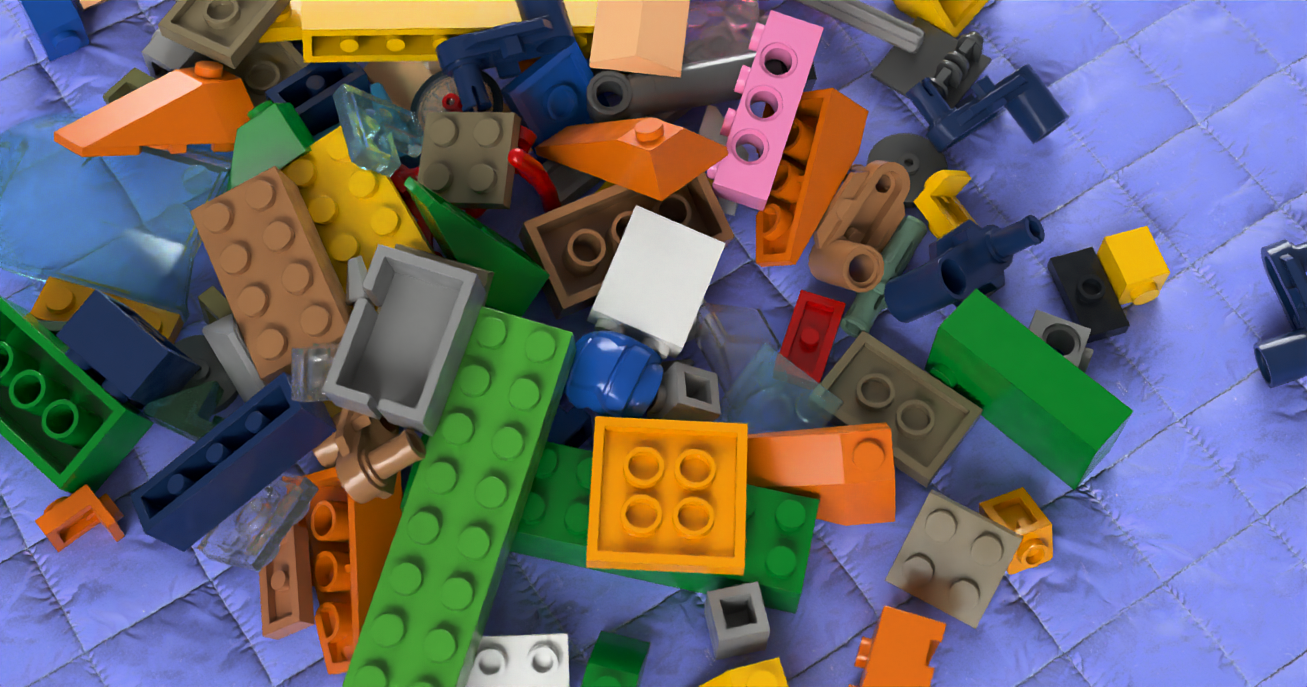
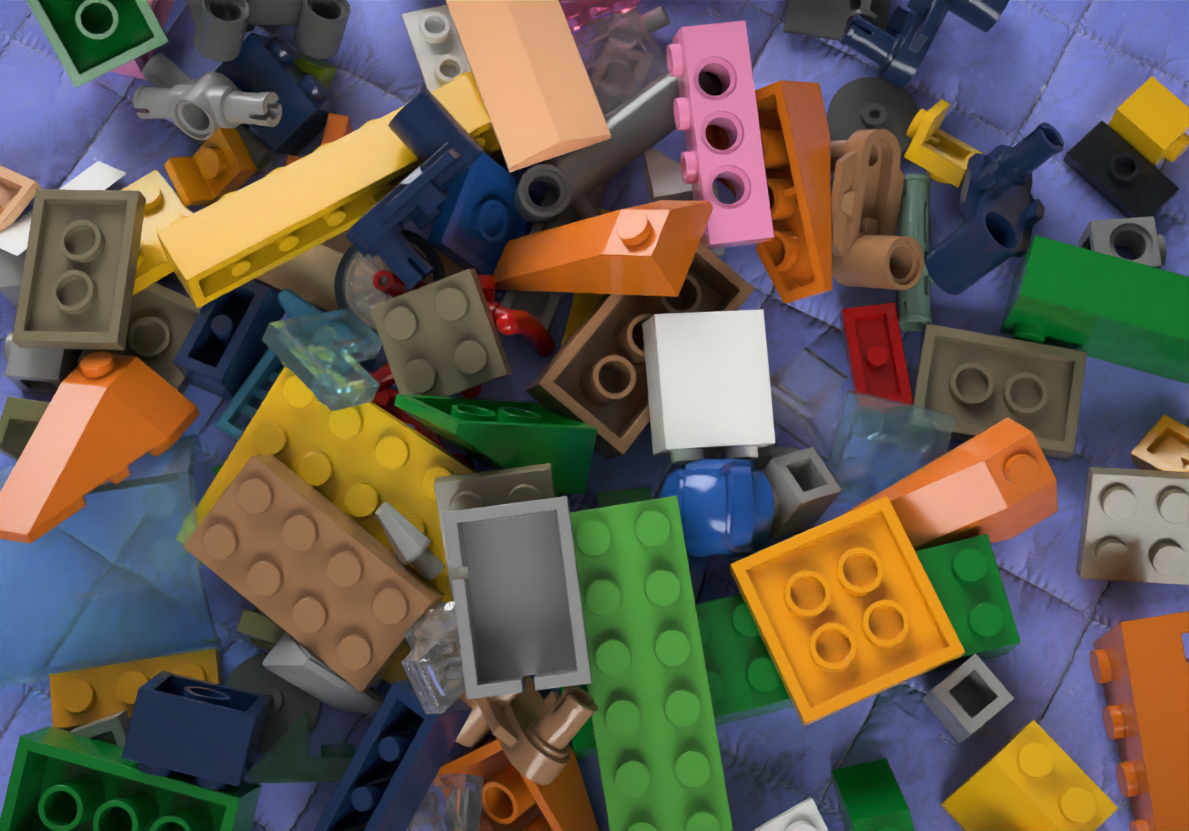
camera: 20 degrees left, 10 degrees up
green slope [227,100,316,191] -> none

